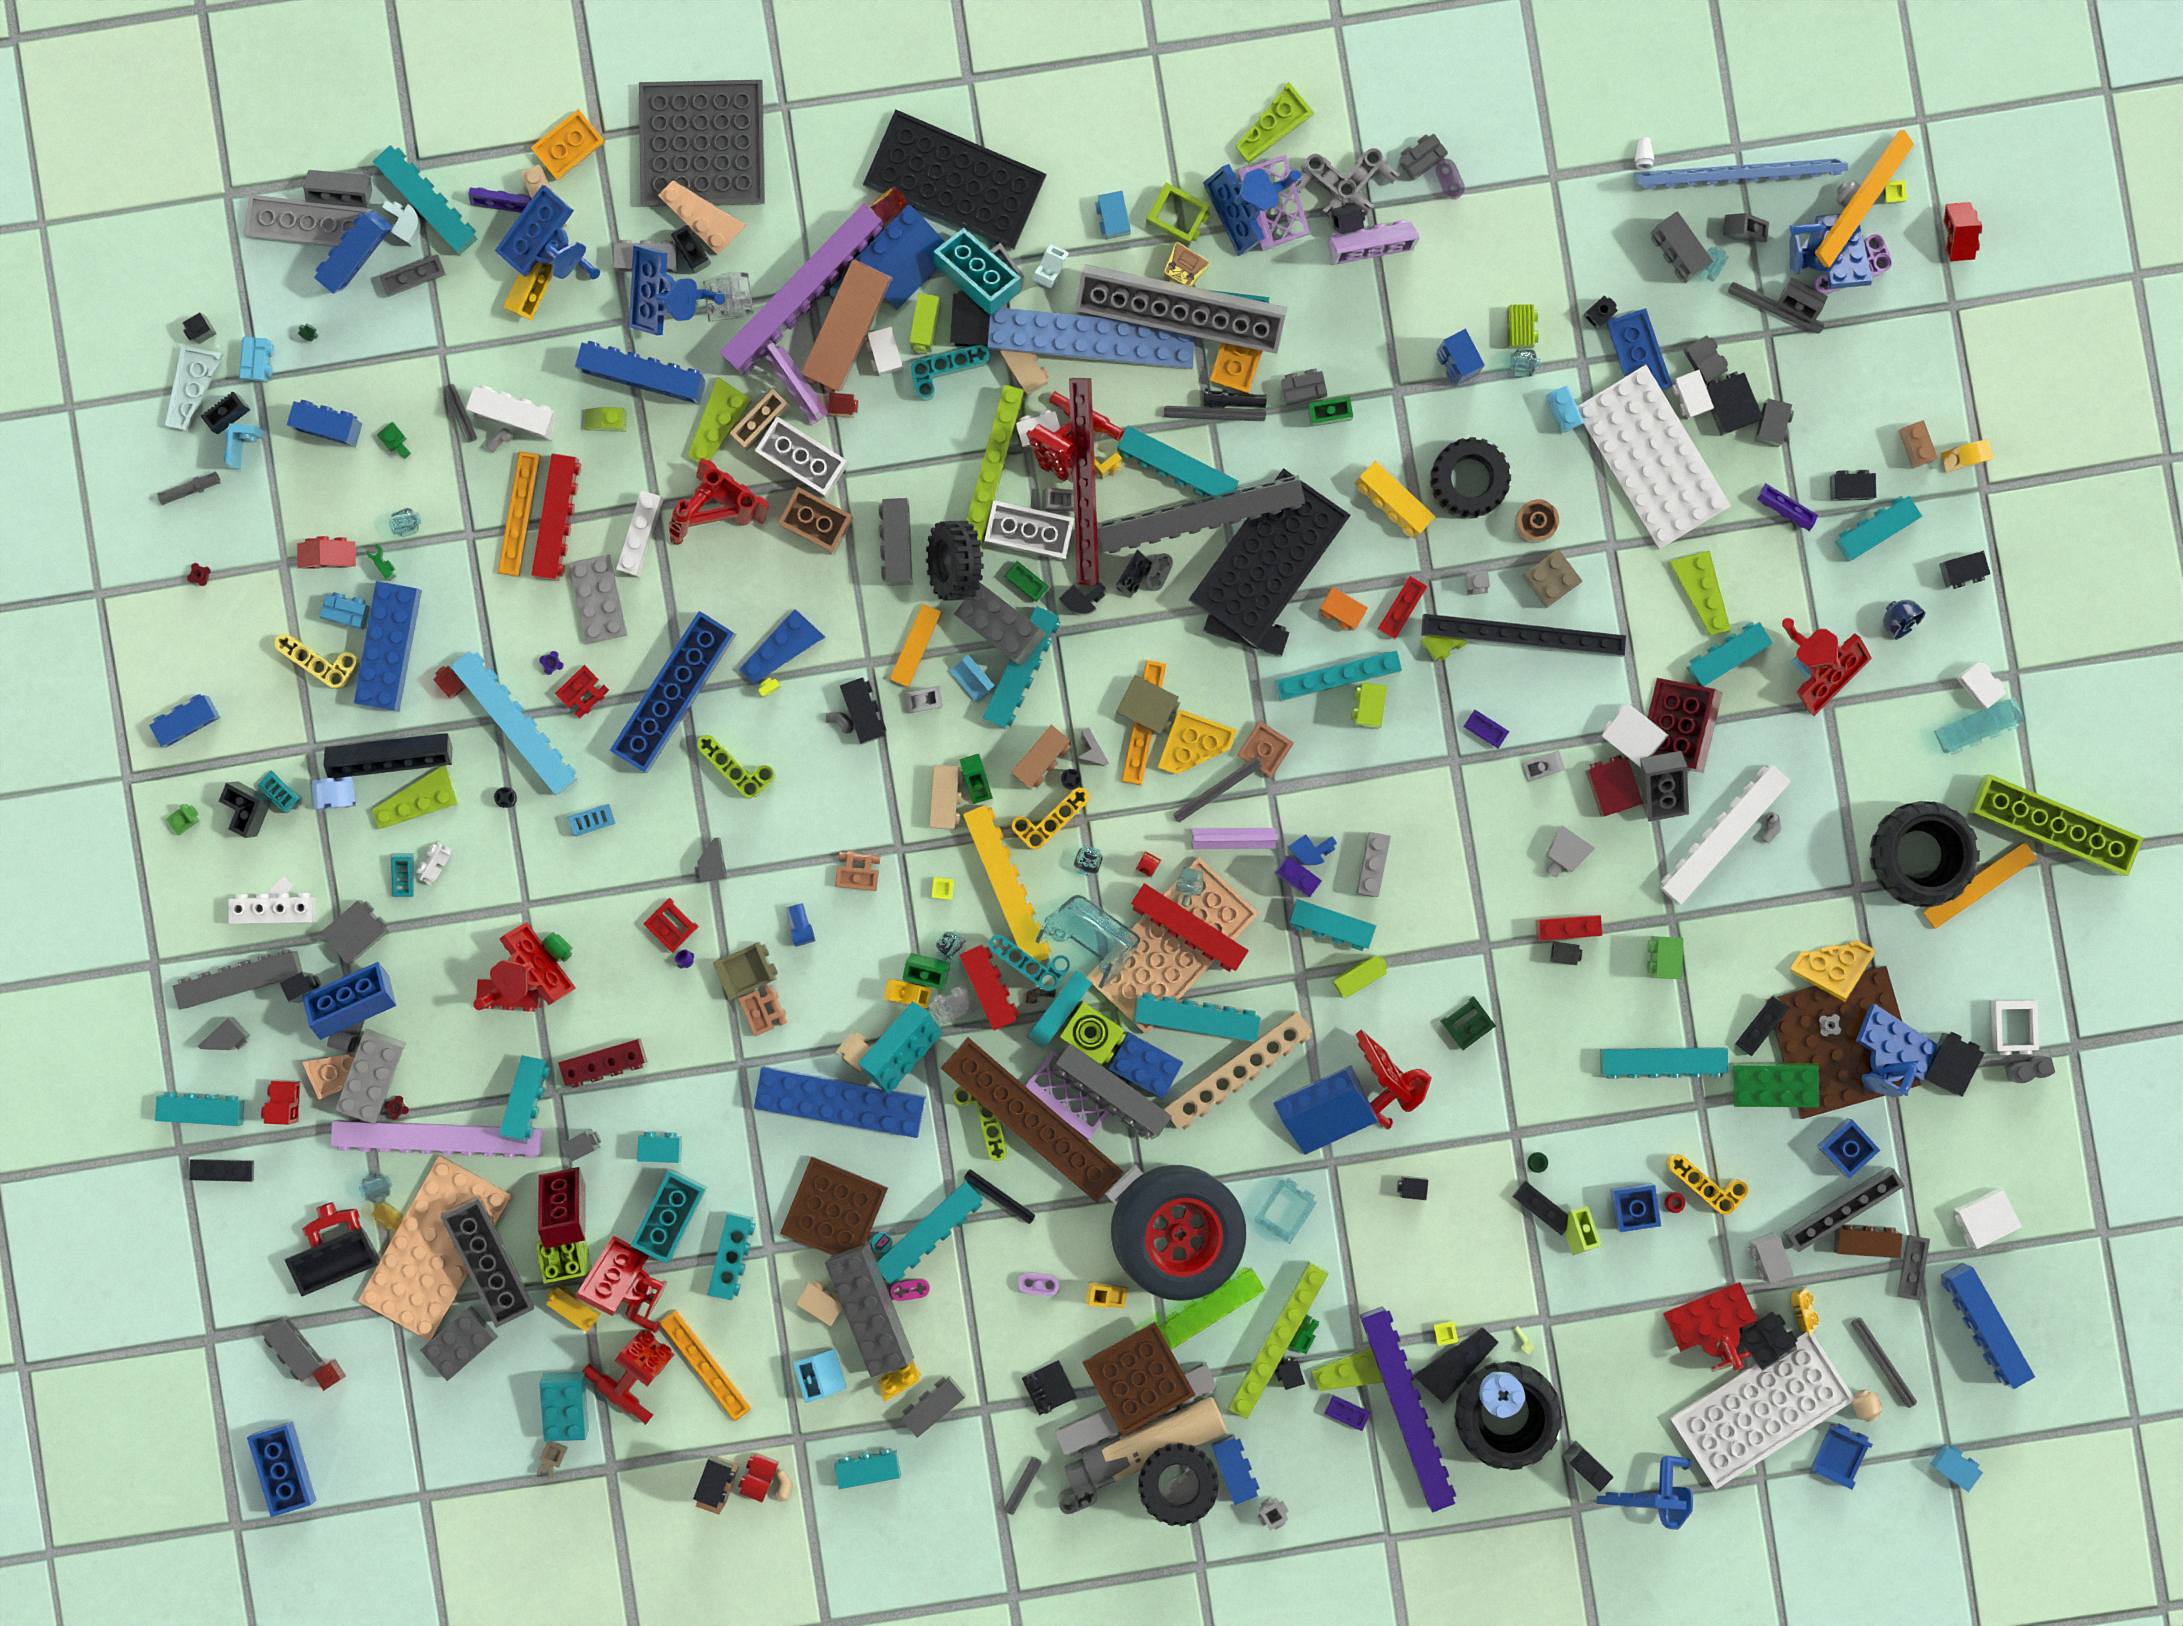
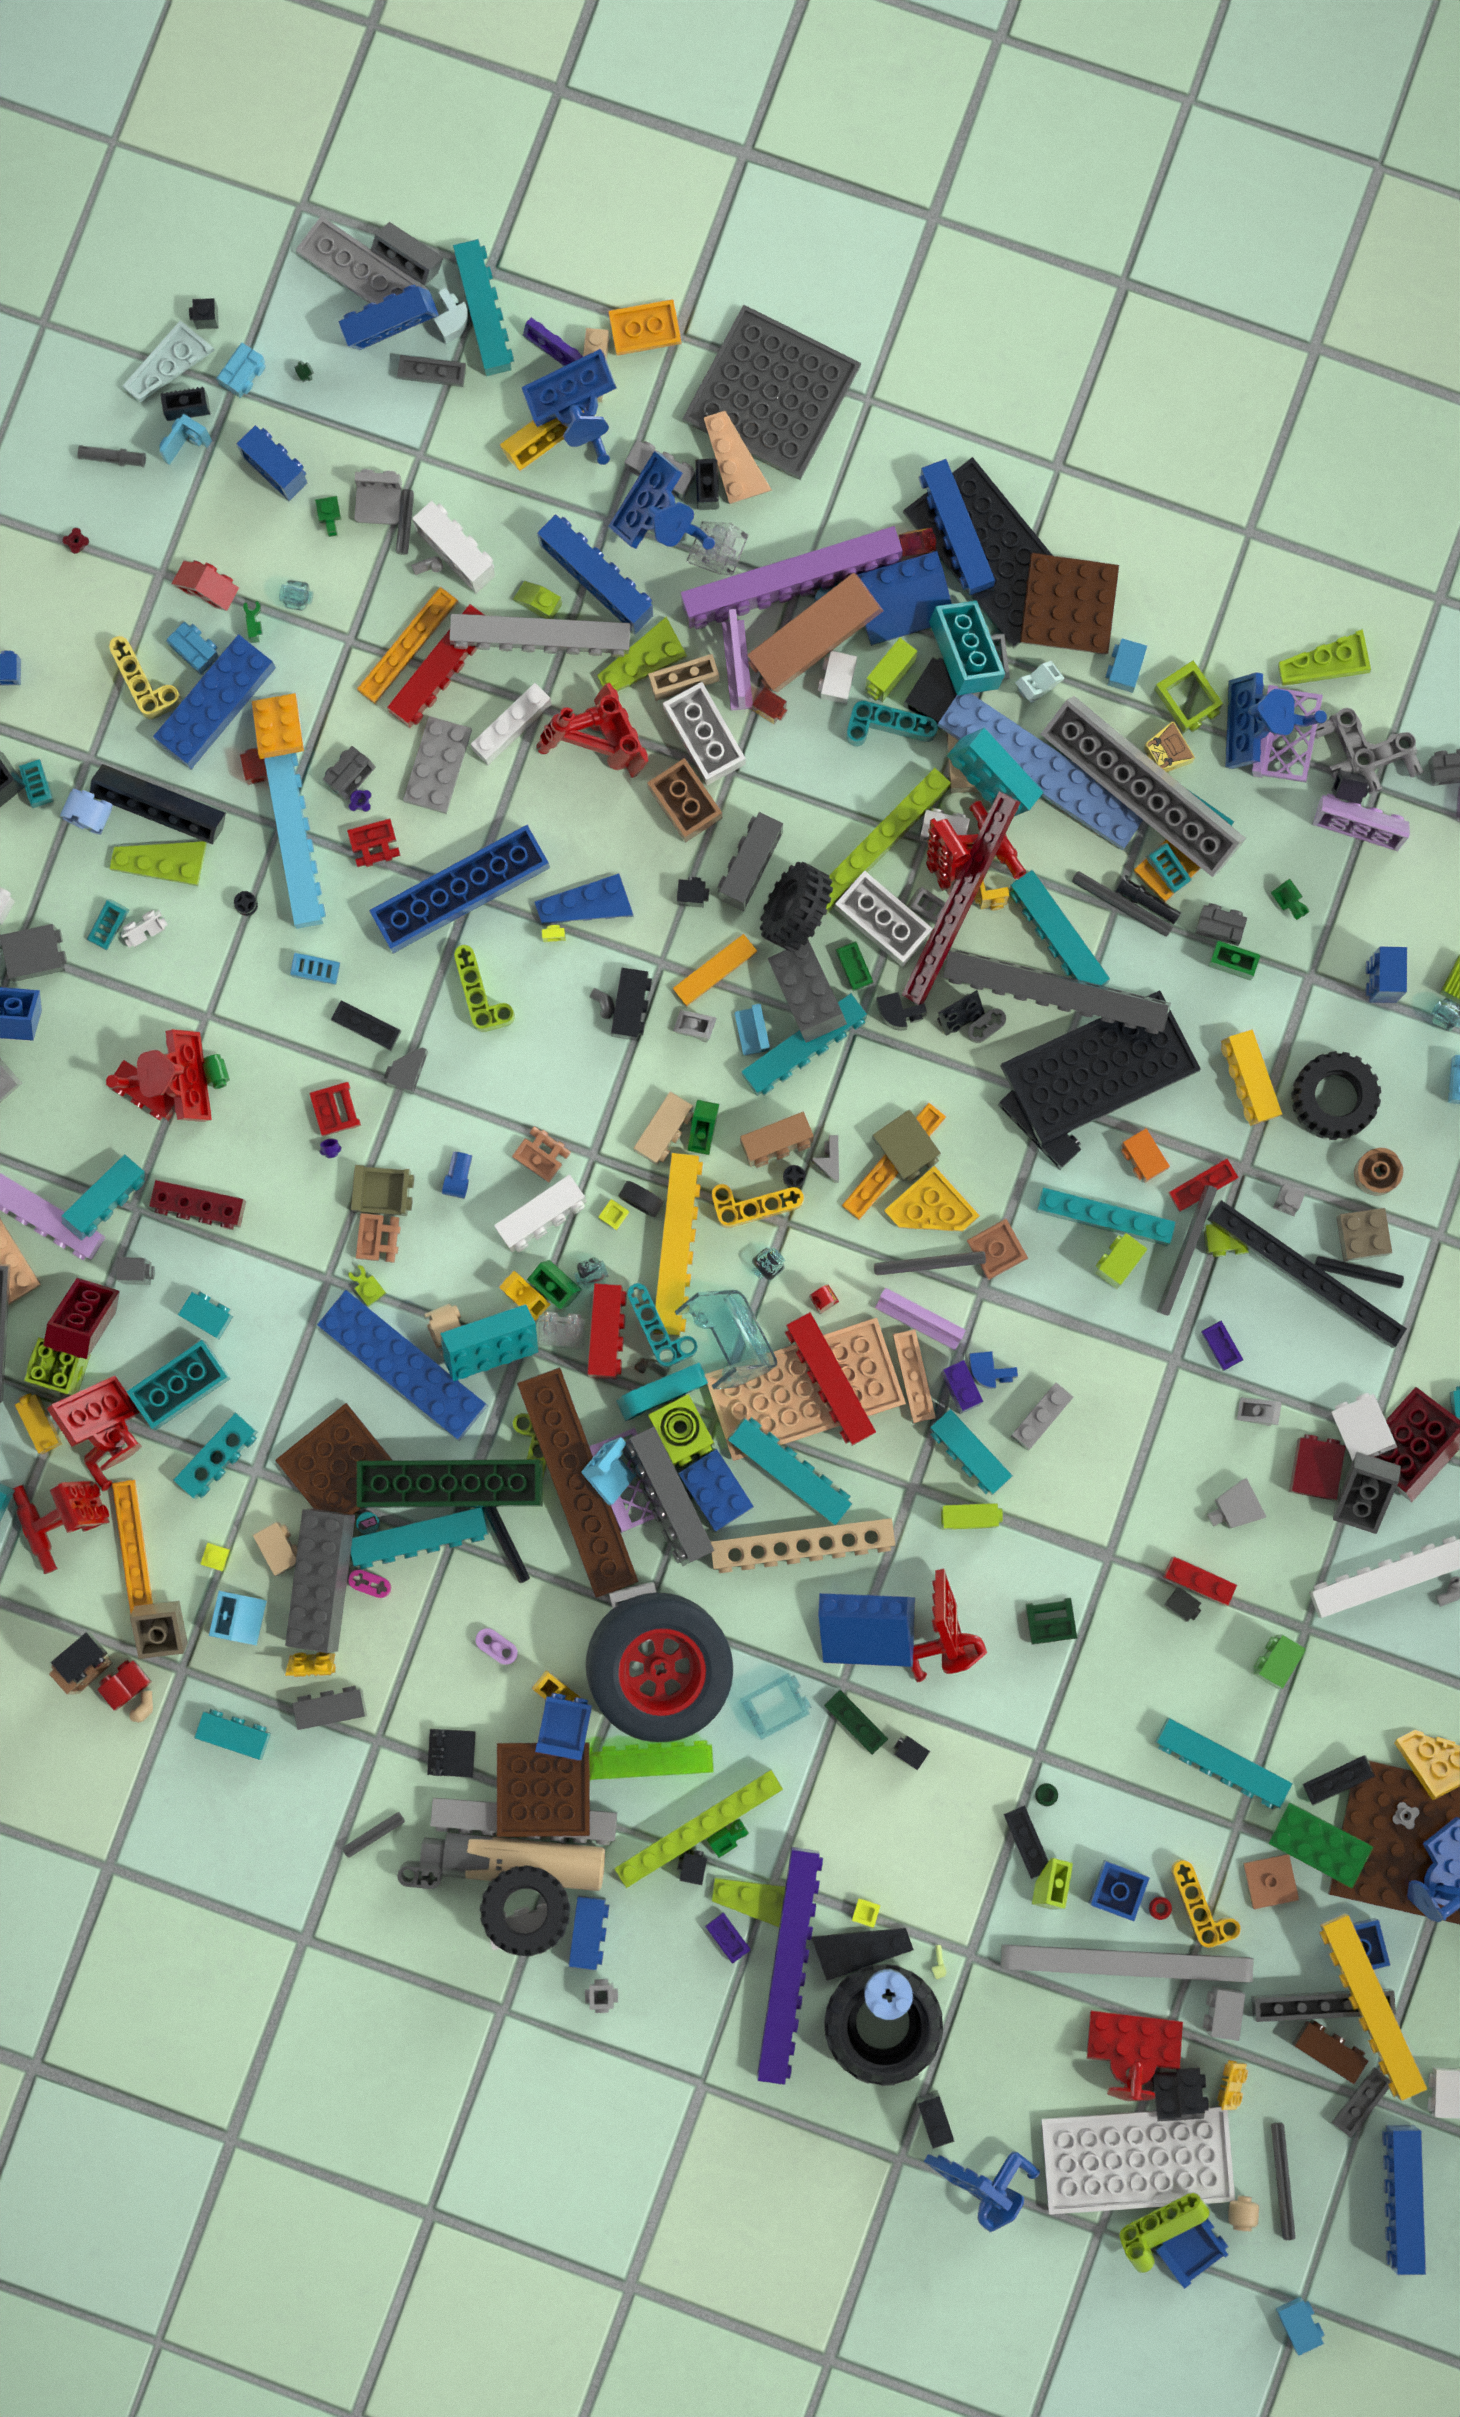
camera: 35 degrees right, 5 degrees down
clear light blue piece [1175,867,1204,907] -> none
none -> dark tan brick [130,1601,188,1659]
none -> neon yellow plate [200,1543,230,1571]
none -> light orange plate [252,693,304,759]
none -> dark grey brick [323,746,376,801]
none -> black plate [331,1000,402,1051]
none -> lime plate [348,1265,387,1307]
none -> light grey bracket [355,469,402,525]
none -> dark green brick [357,1459,543,1508]
none -> light grey brick [450,614,630,657]
none -> white brick [494,1174,587,1253]
none -> blue panel [535,1693,592,1761]
none -> medium azure bracket [581,1437,635,1505]
none -> black tyre [618,1181,664,1217]
none -> black brick [677,877,710,908]
none -> dark green plate [824,1690,888,1755]
none -> light nougat plate [893,1329,936,1423]
none -> blue brick [918,459,995,595]
none -> teal brick [946,728,1044,816]
none -> light grey beam [1001,1945,1254,1982]
none -> reddish brown plate [1020,553,1119,655]
none -> lime beam [1119,2193,1210,2273]
none -> teal slope [1145,843,1192,893]
none -> dark grey tile [1157,1185,1217,1316]
none -> nougat plate [1243,1854,1299,1909]
none -> green plate [1271,879,1310,920]
none -> black axle [1315,1256,1404,1289]
none -> yellow brick [1319,1914,1427,2101]

